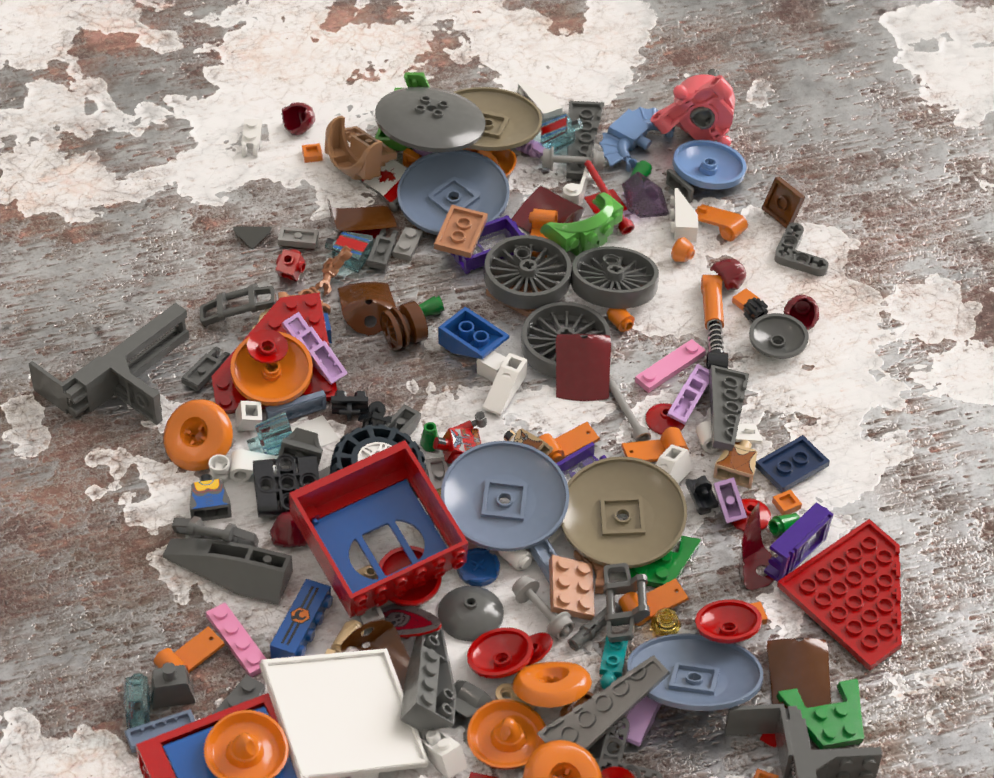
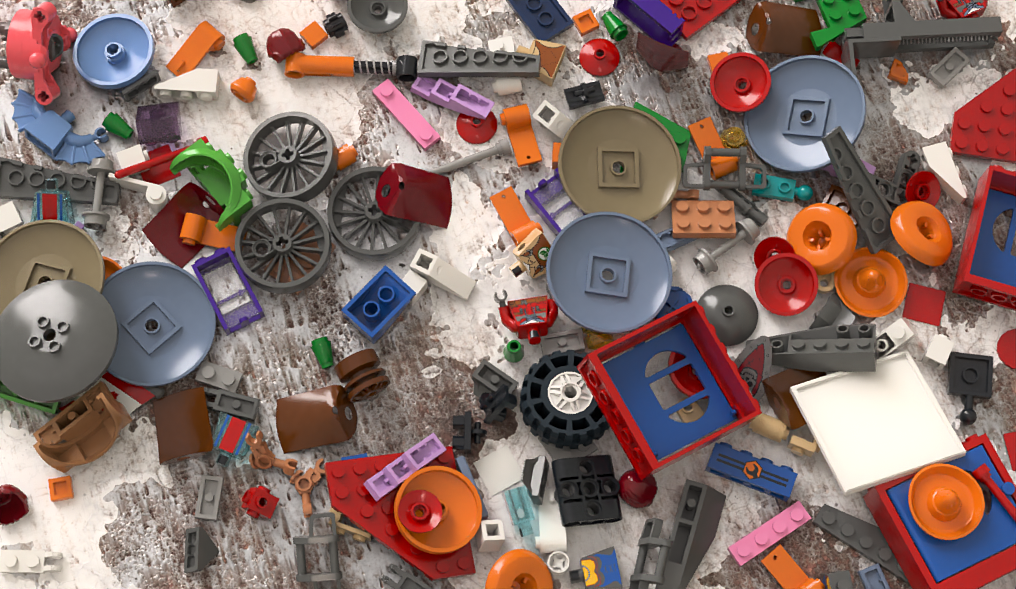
camera: 90 degrees left, 25 degrees up
nougat plate [434,205,488,258] -> none
lavender slope [713,477,747,524] -> none
none -> white brick [116,144,150,177]
none -> green cone [233,33,258,65]

